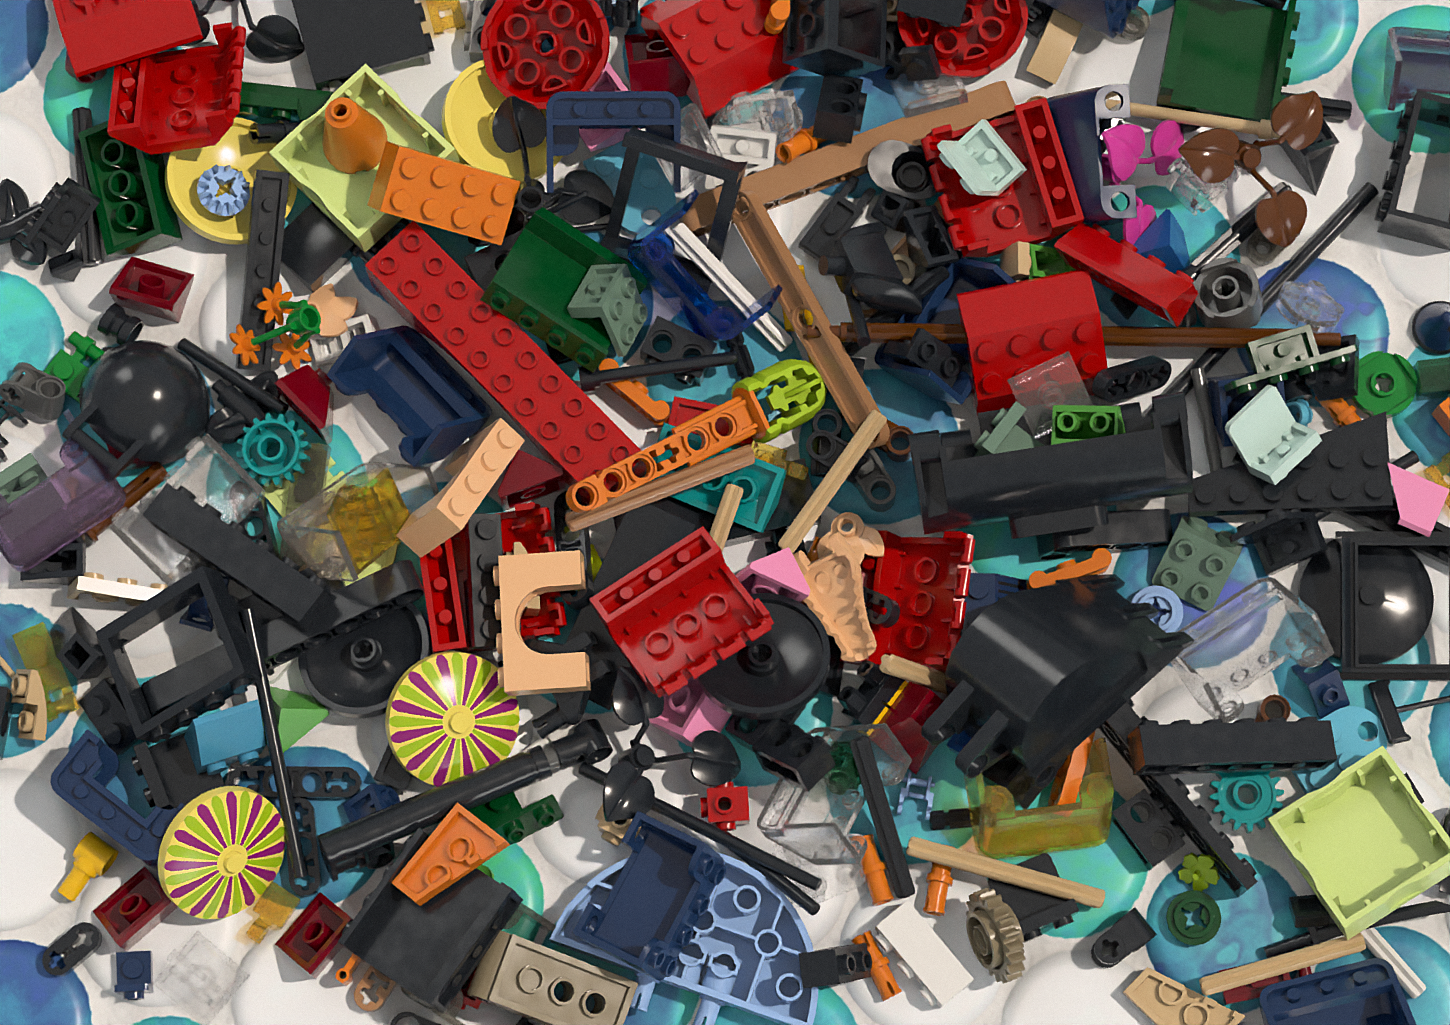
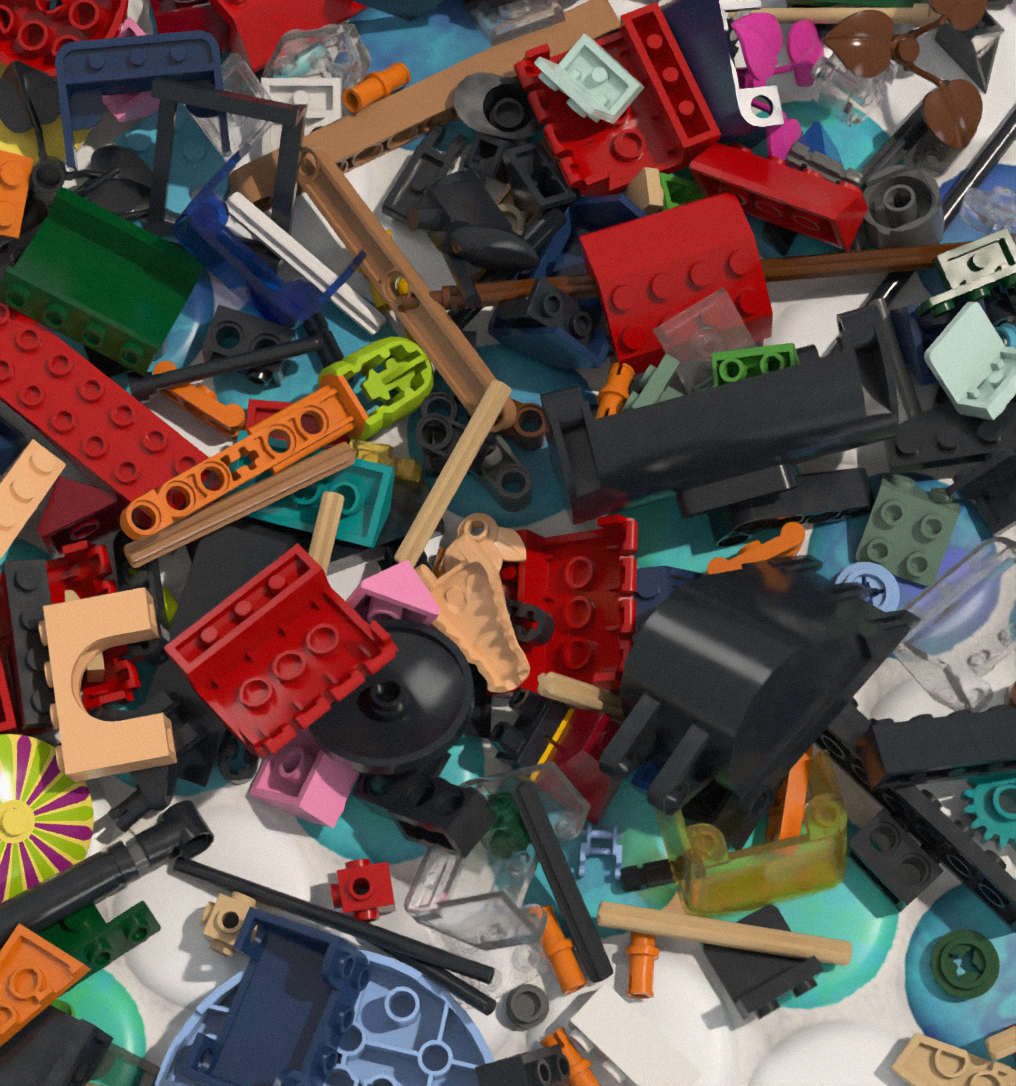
camera: 10 degrees left, 5 degrees down
sand green bracket [567,264,648,357] -> none
black plant [603,667,741,822] -> none
black brick [812,73,867,144] -> none
dark tan gear [966,888,1026,984] -> none
black piece [1091,907,1157,969] -> none
black beam [1092,355,1172,403] -> none
lime plant [1178,852,1220,892] -> none
none -> dark grey plate [506,984,549,1028]
none -> orange pin [595,363,635,419]
none -> dark grey axle [785,142,863,188]

